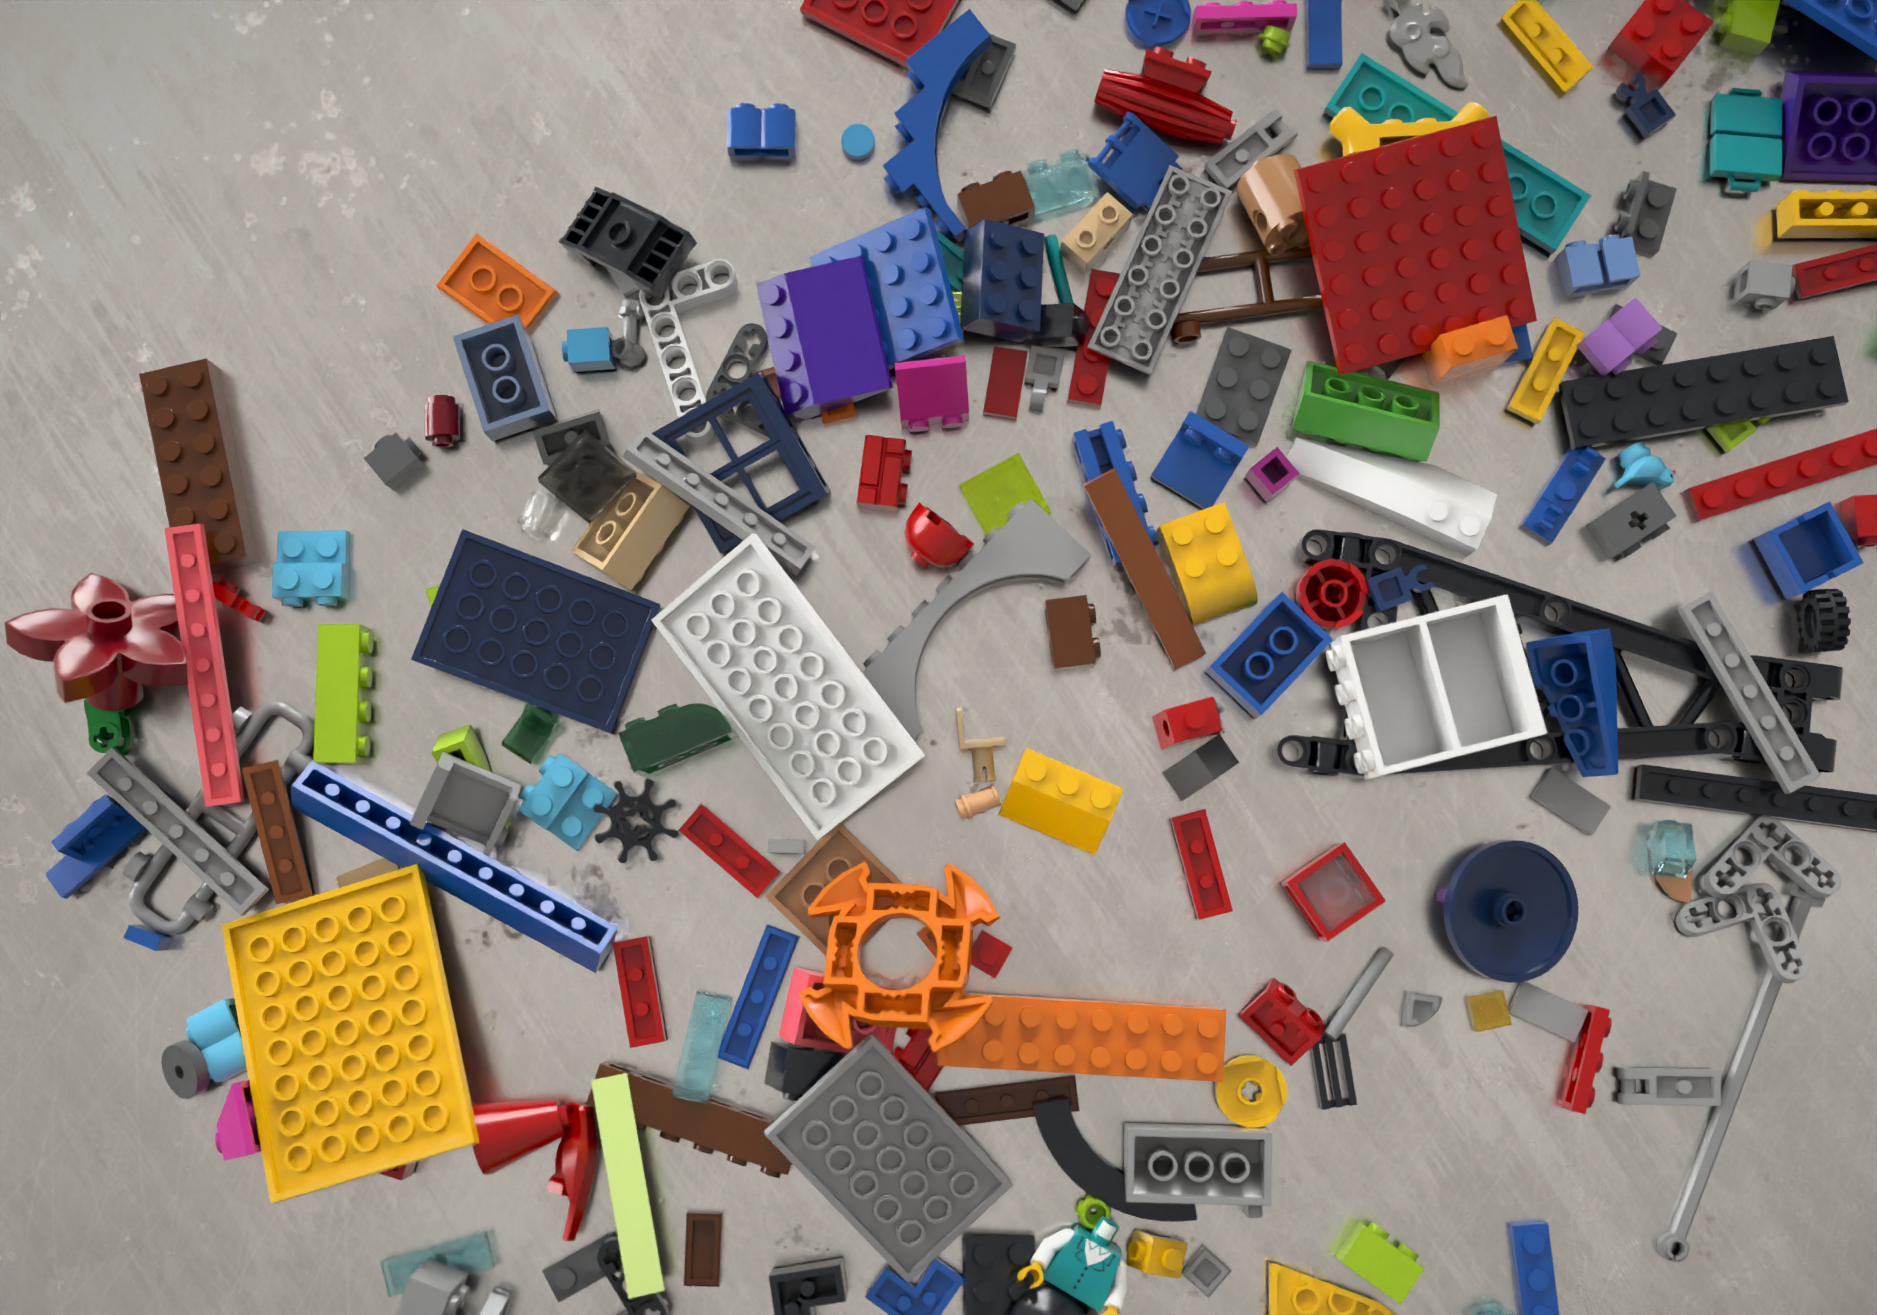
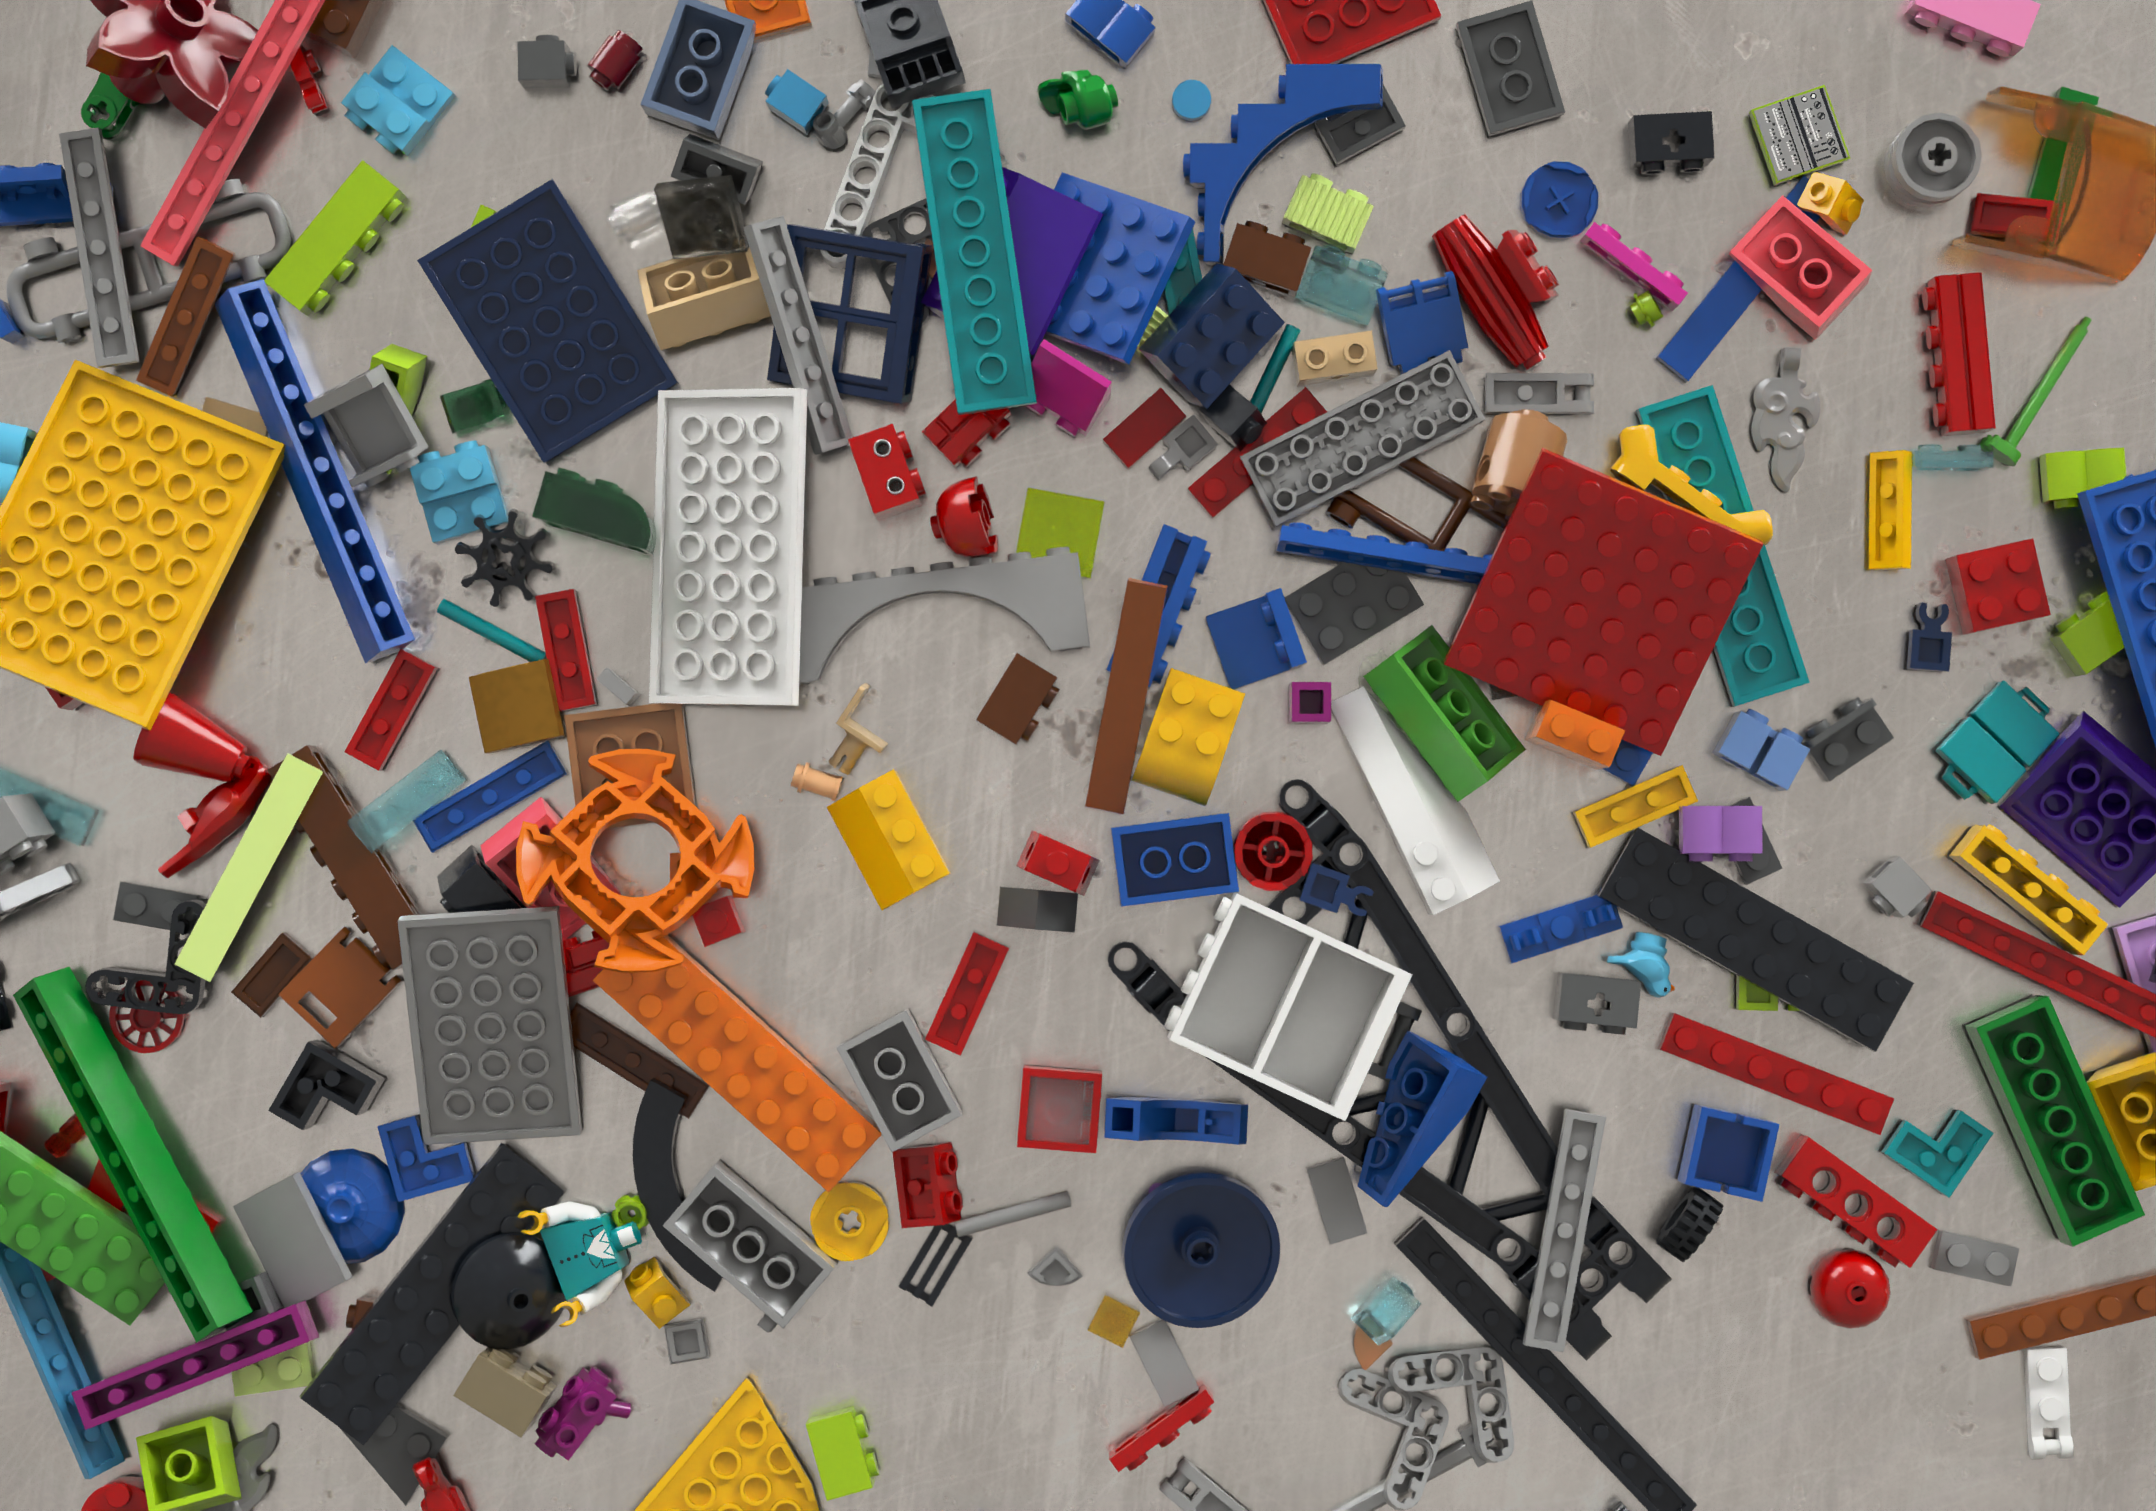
camera: 35 degrees right, 5 degrees up
none -> dark orange container [278,927,403,1049]
none -> teal bar [437,599,546,662]
none -> pearl gold slope [469,659,564,753]
none -> light grey brick [836,1009,963,1153]
none -> red piece [848,424,926,521]
none -> teal plate [912,89,1037,415]
none -> green head [1037,70,1118,130]
none -> blue arch [1104,1097,1248,1145]
none -> blue plate [1276,523,1493,584]
none -> yellowish green brick [1282,173,1374,254]

